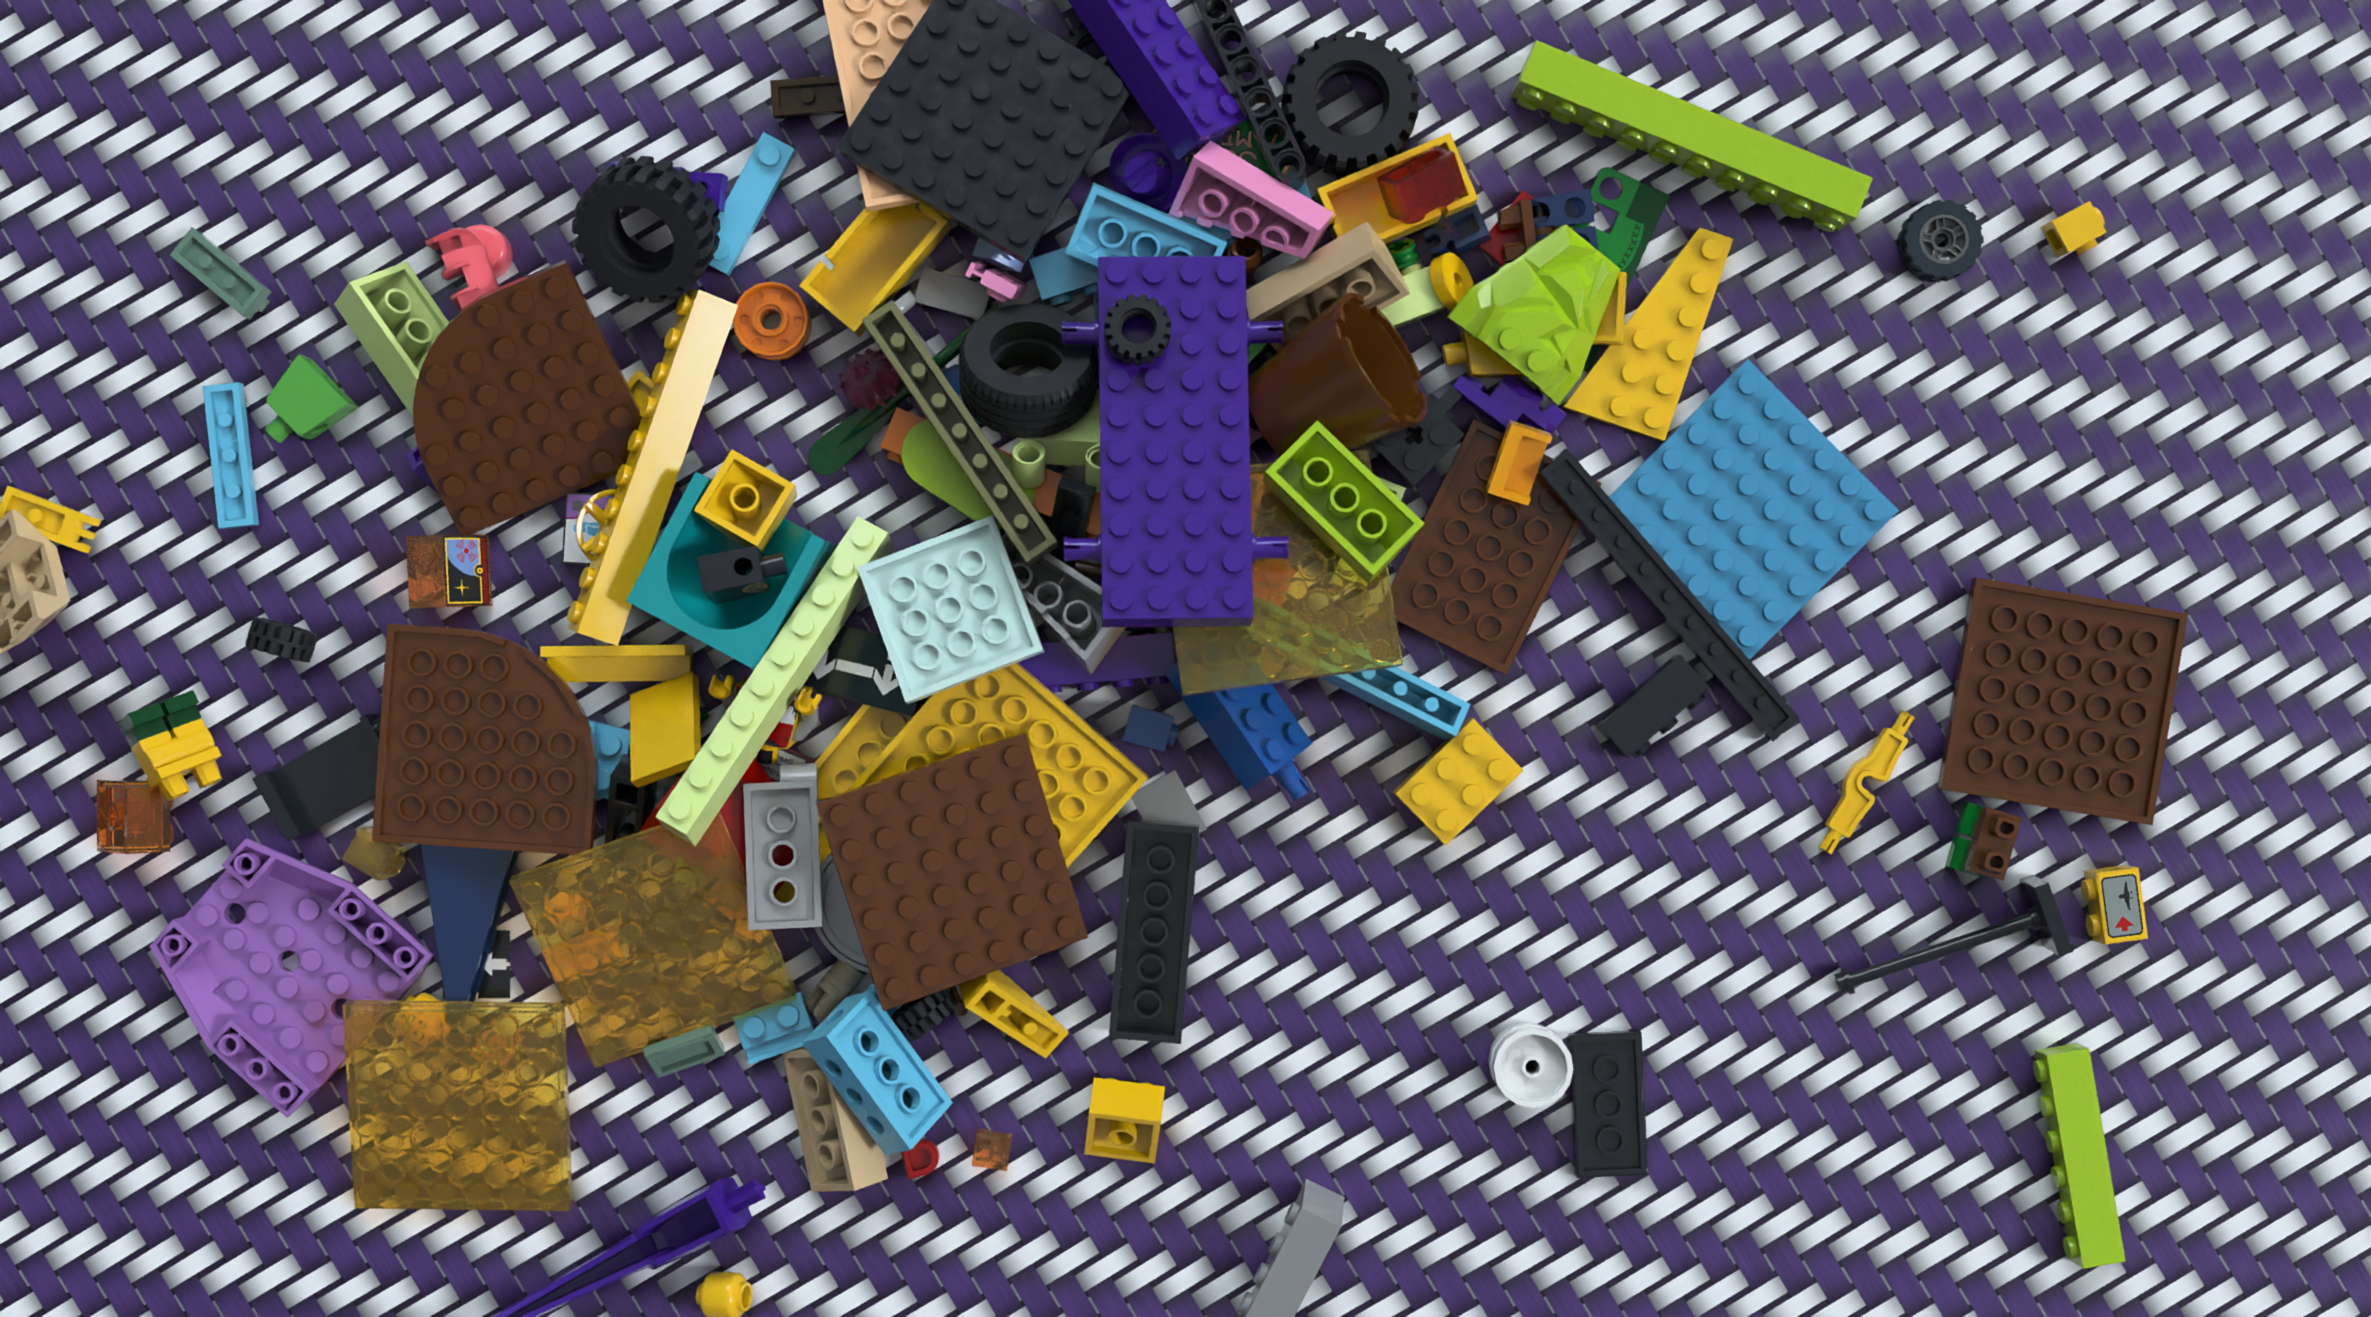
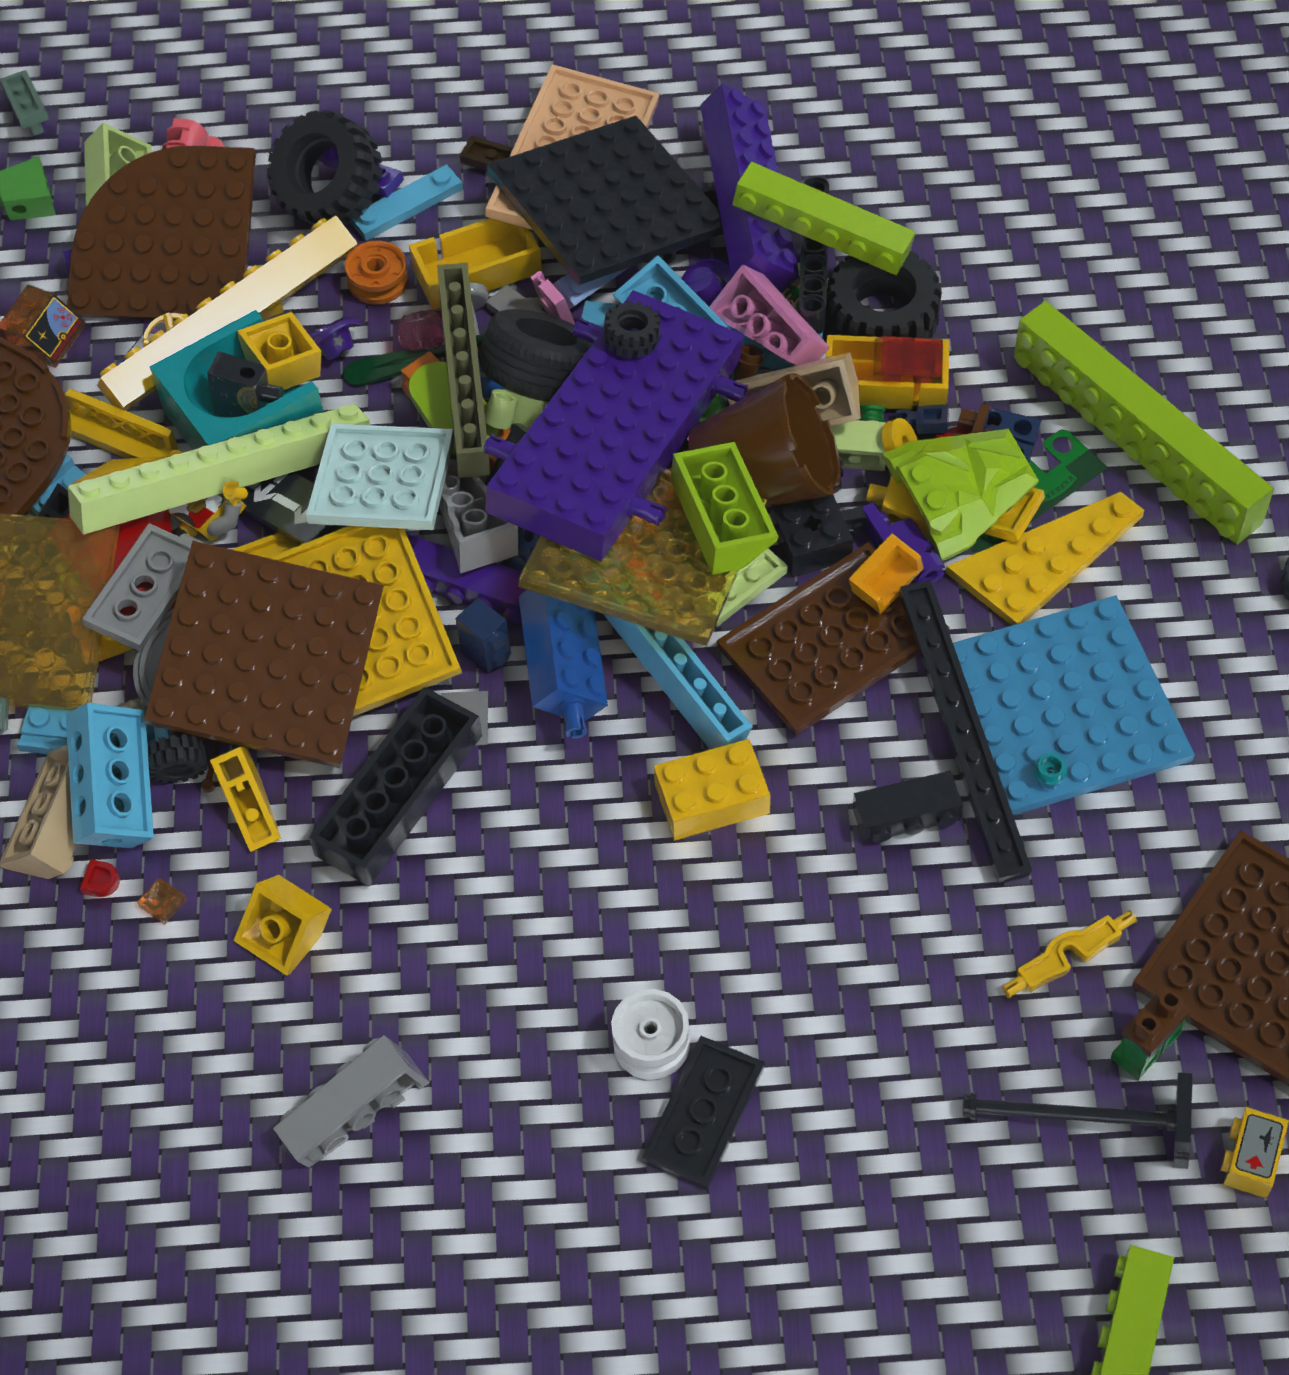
camera: 30 degrees right, 30 degrees down
none -> dark purple hat [310,316,364,361]
none -> lime brick [732,161,916,275]
none -> teal plate [1034,753,1067,786]

